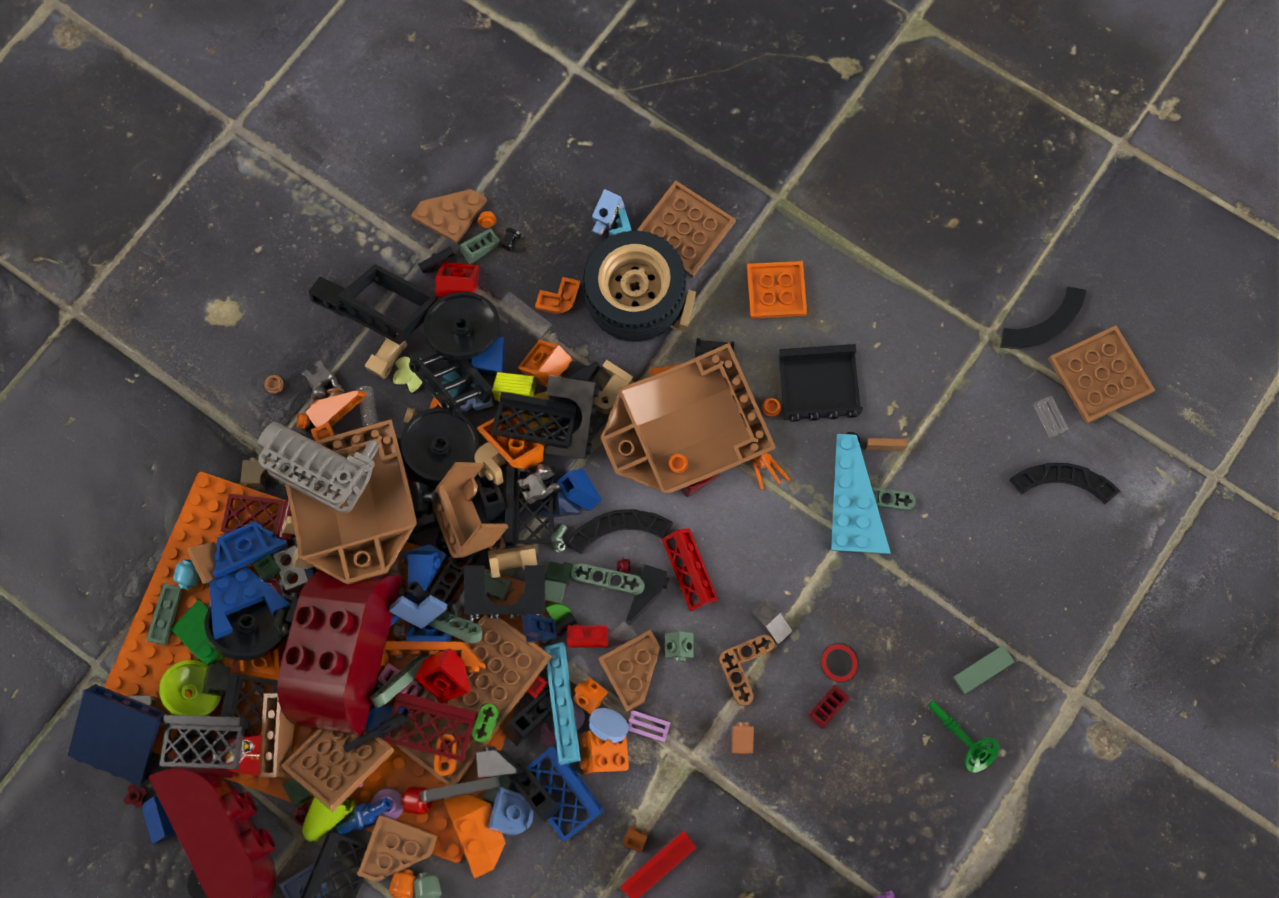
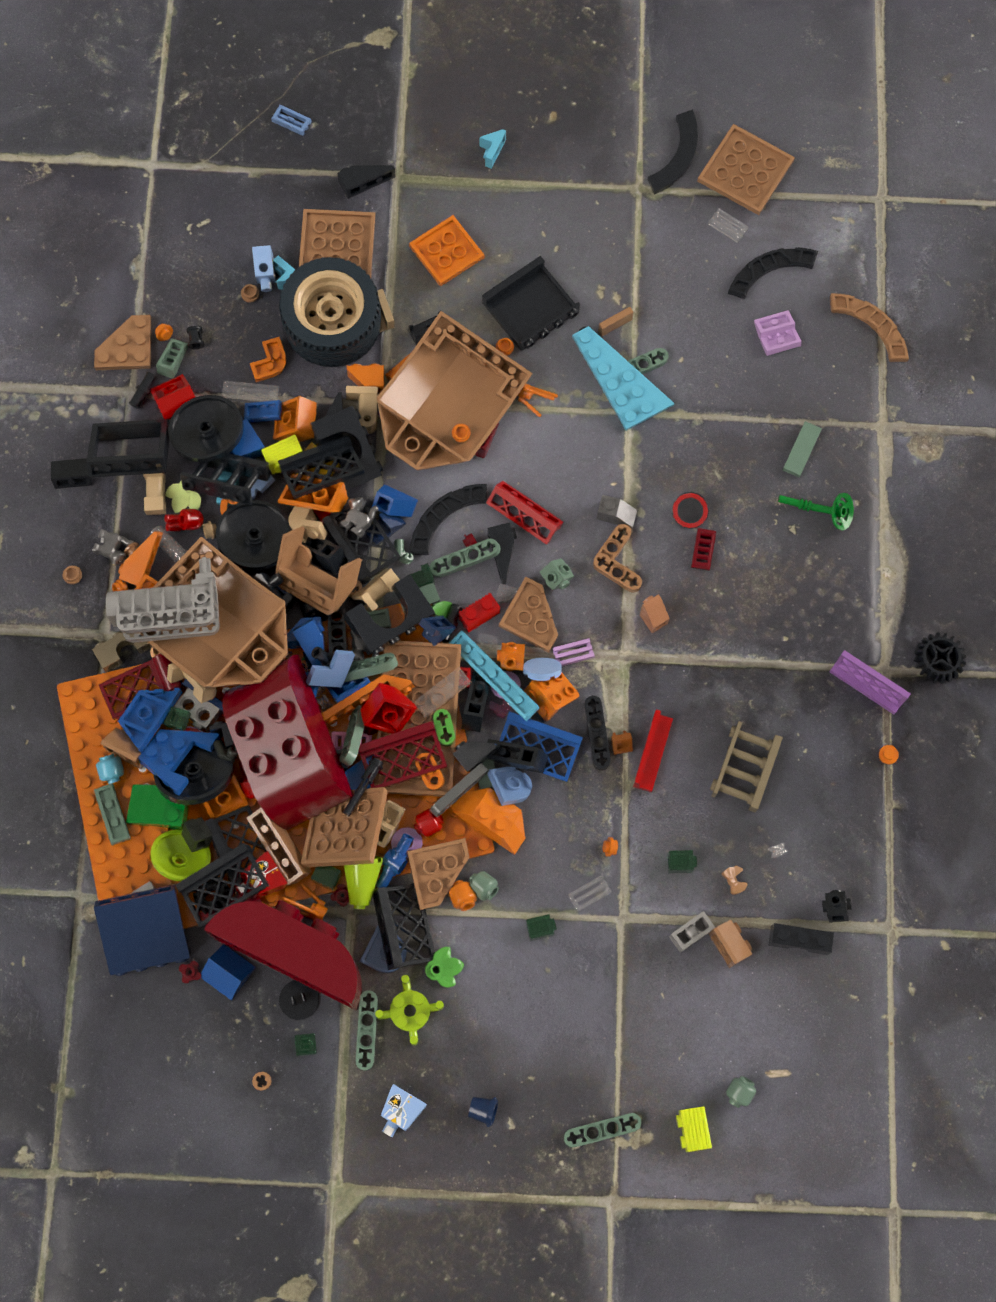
camera: 40 degrees left, 0 degrees up
none -> red piece [164,509,204,532]
none -> medium nougat plate [241,284,259,302]
none -> blue plate [244,400,282,423]
none -> medium blue tile [271,105,311,136]
none -> orange plant [282,884,328,920]
none -> black slope [337,165,396,199]
none -> orange slope [347,364,385,393]
none -> tan brick [377,800,406,848]
none -> clear tile [413,667,471,718]
none -> medium azure slope [479,130,506,169]
none -> black beam [584,695,611,771]
none -> lavender slope [754,310,801,356]
none -> medium nougat tile [830,293,909,362]

